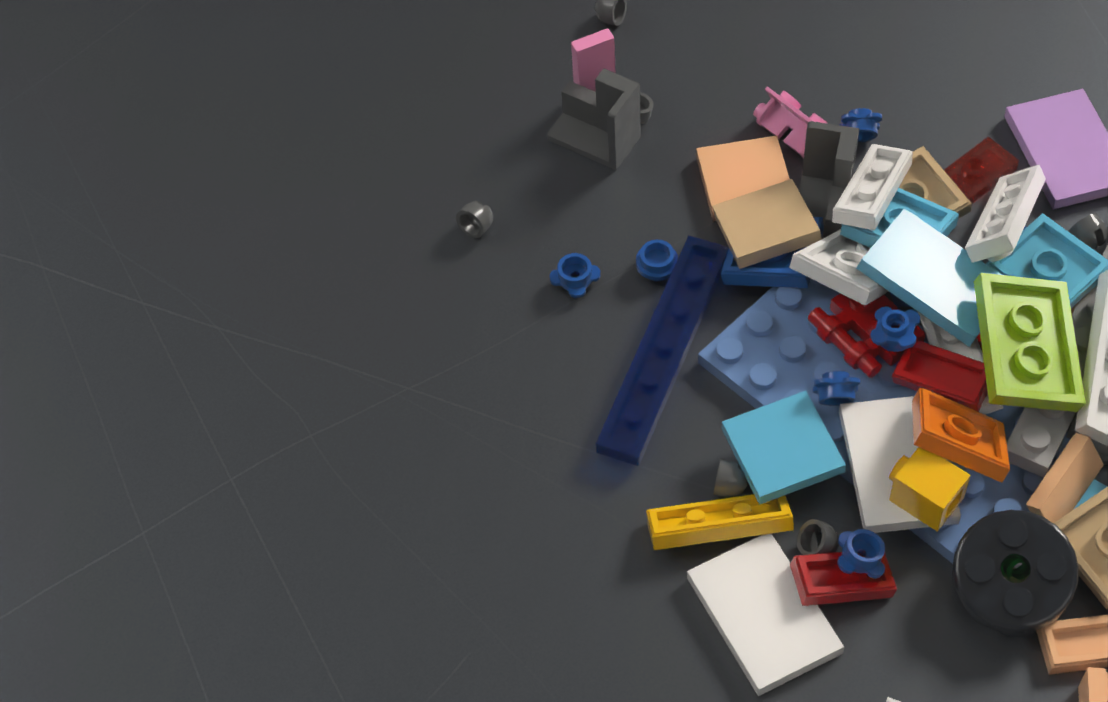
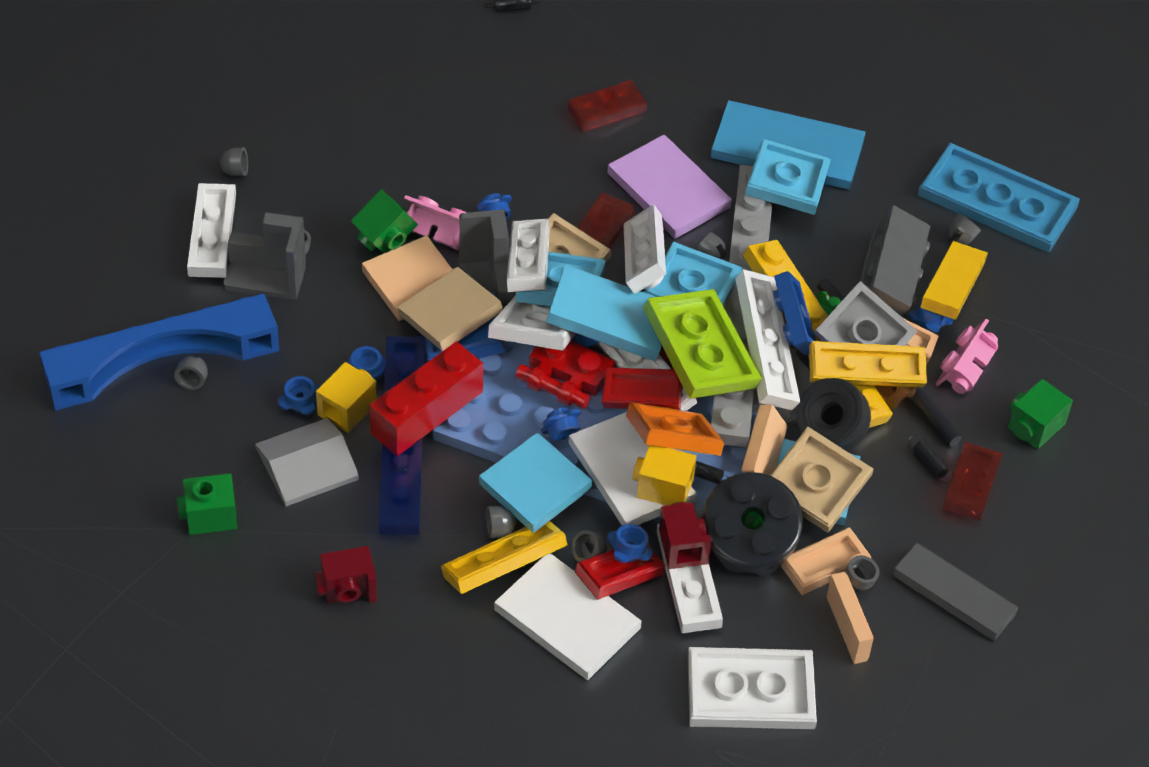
camera: 30 degrees left, 5 degrees down
bright pink tile [571,28,616,92] -> none
blue plate [871,307,920,352] -> none
none -> blue arch [39,293,279,411]
none -> green brick [177,473,238,535]
none -> white plate [187,183,236,278]
none -> light grey slope [255,418,359,507]
none -> dark red brick [314,546,377,604]
none -> yellow brick [316,362,377,433]
none -> green brick [351,189,419,253]
none -> red brick [369,341,483,456]
none -> clear red plate [568,80,647,132]
none -> white plate [657,524,723,633]
none -> dark red brick [659,502,711,569]
none -> black piece [694,461,729,484]

